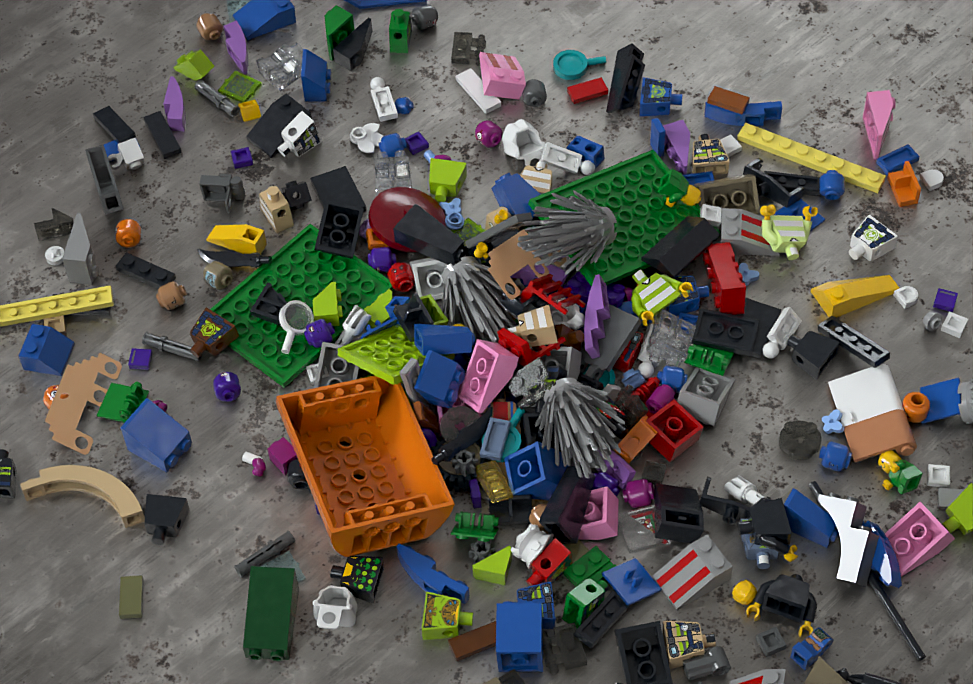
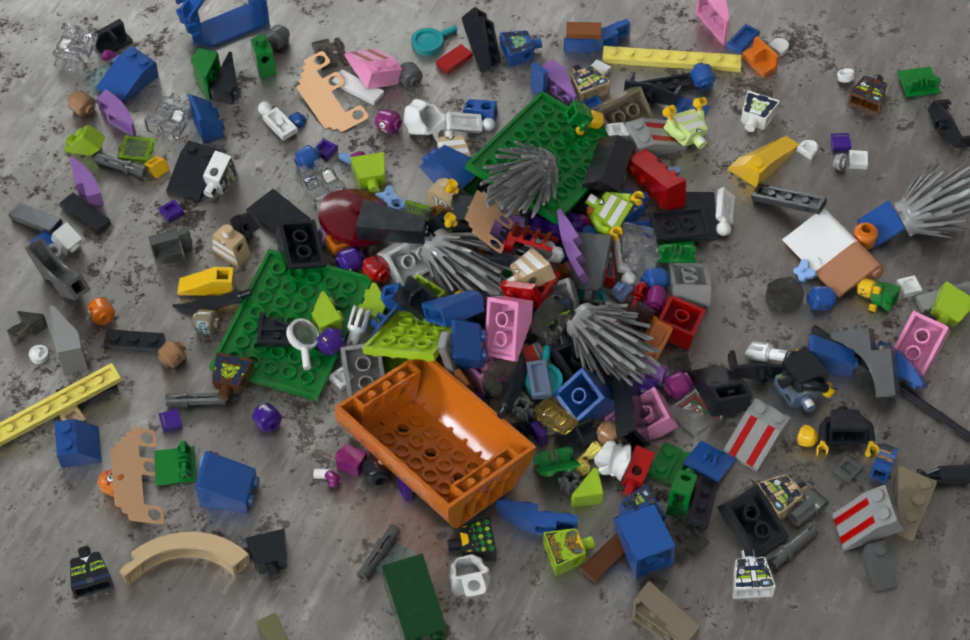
camera: 25 degrees left, 0 degrees up
white plate [350,123,383,153] -> none
dark grey tile [465,212,533,249] -> none
black torso [787,331,840,380] -> none
none -> light nougat piece [296,51,368,132]
none -> light yellow piece [575,441,603,476]

